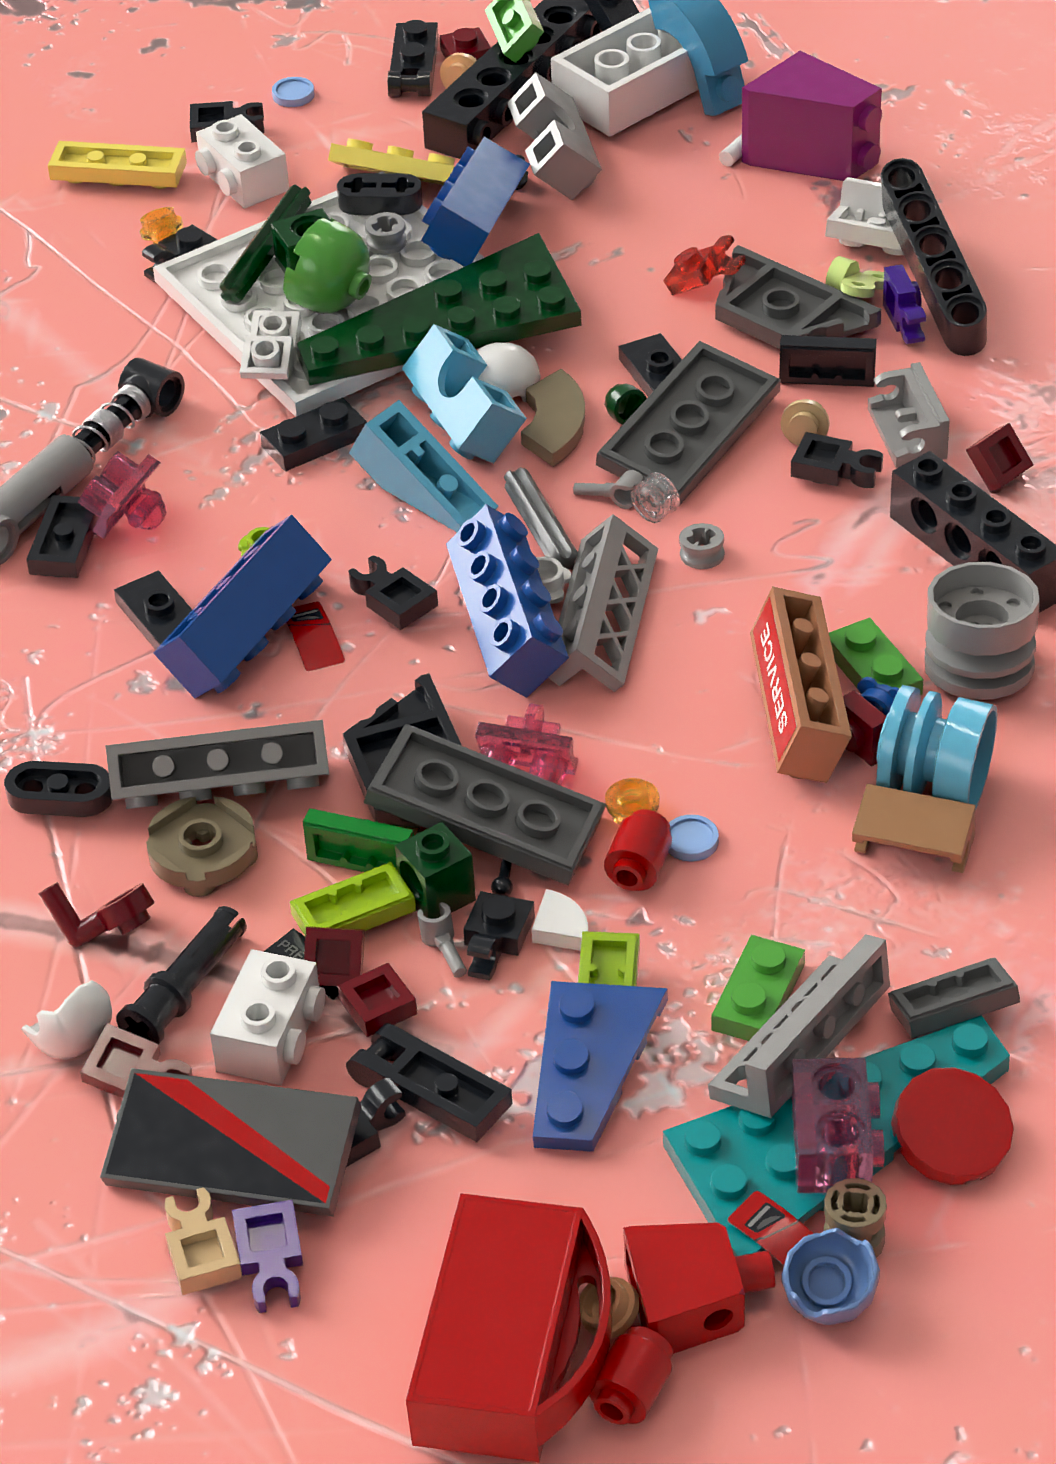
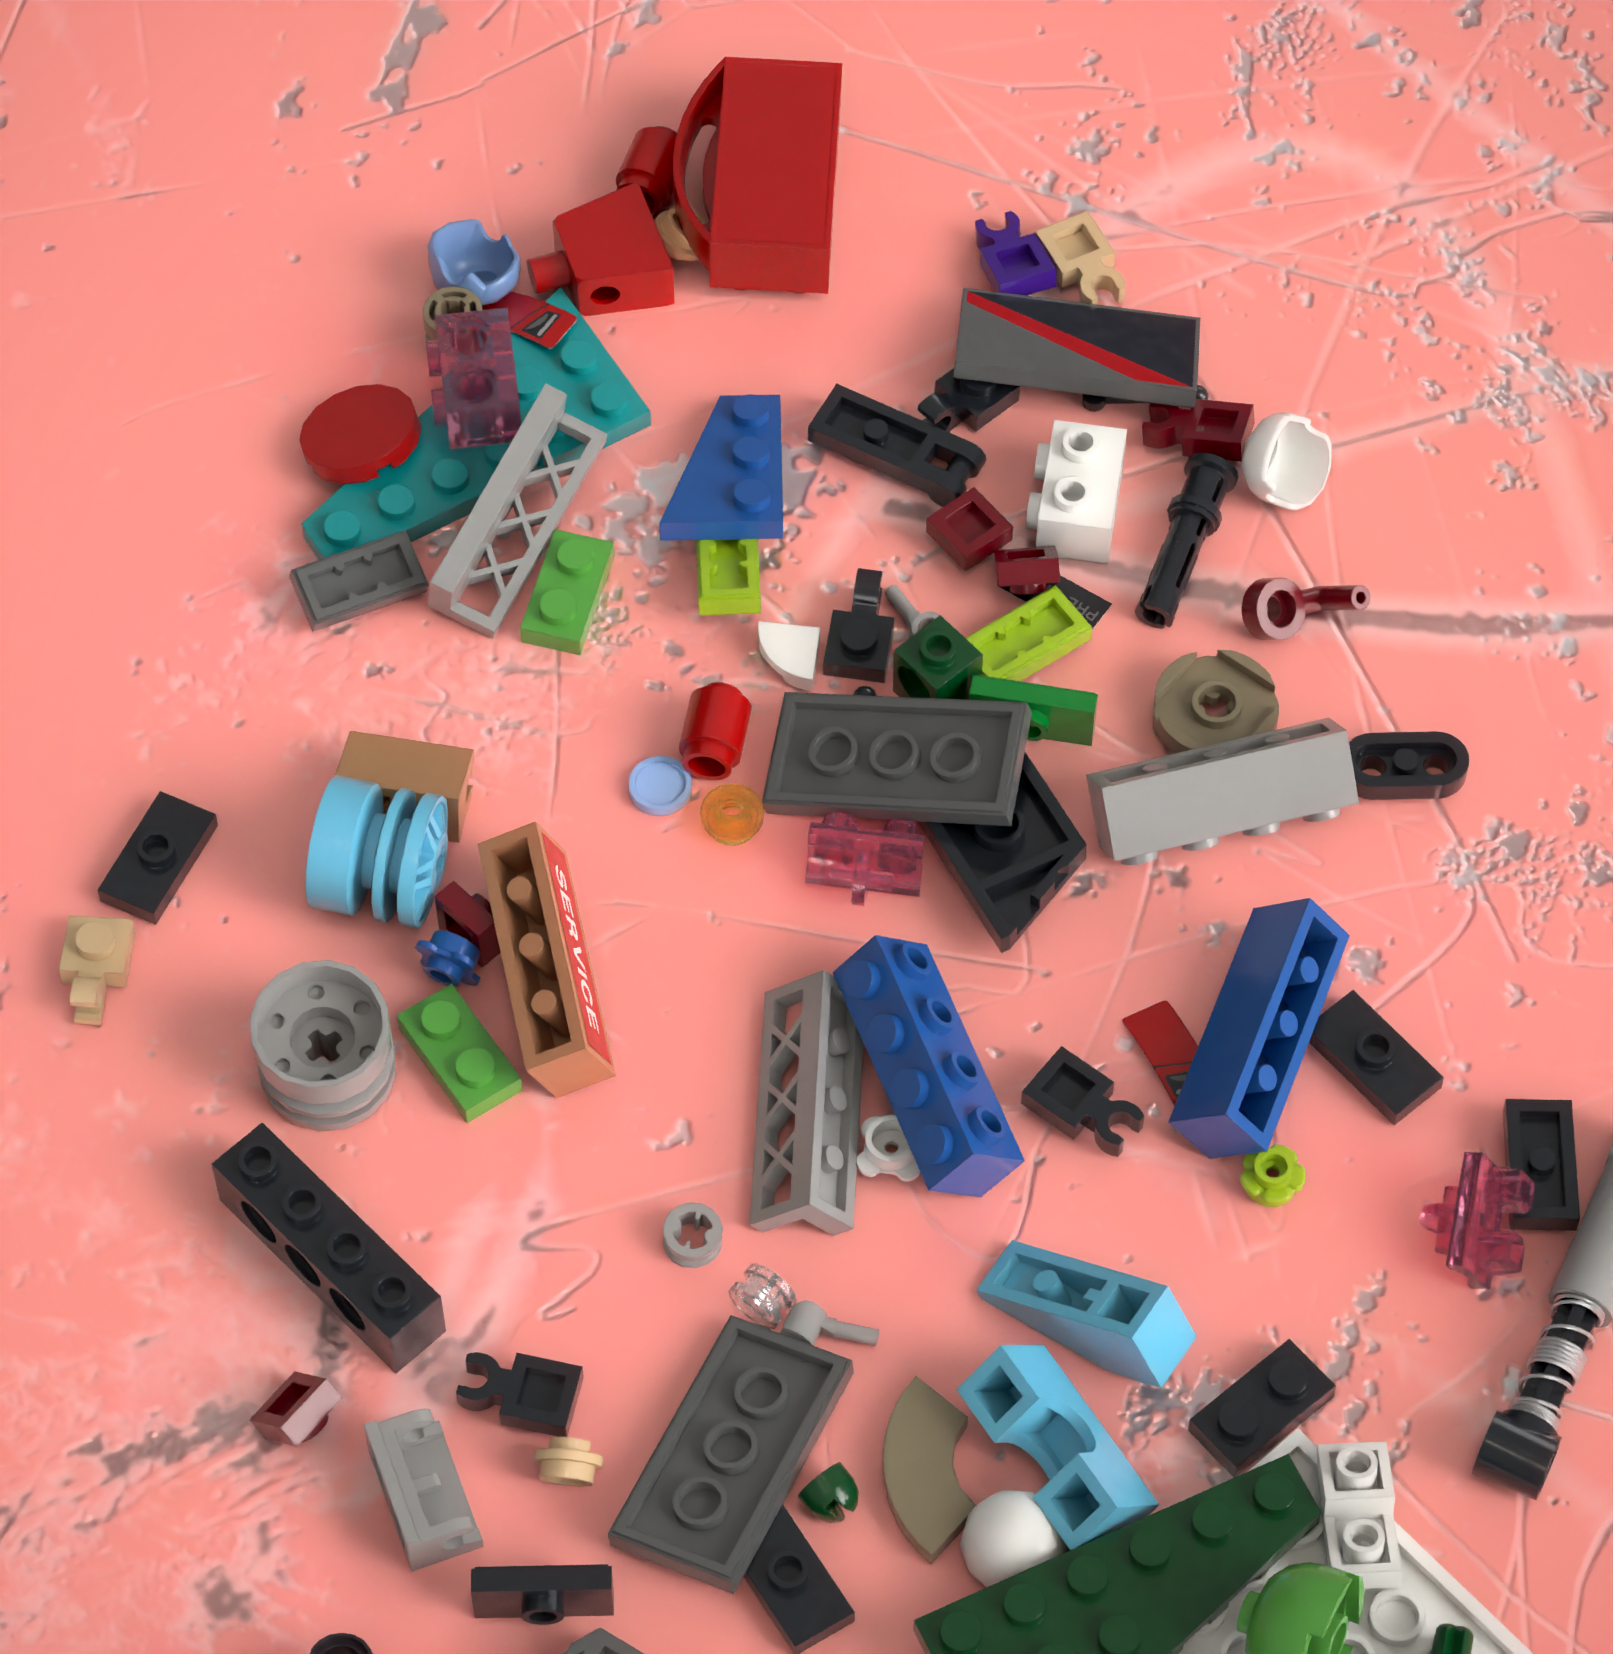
camera: 170 degrees right, 15 degrees up
dark grey axle [504,467,578,570] -> none

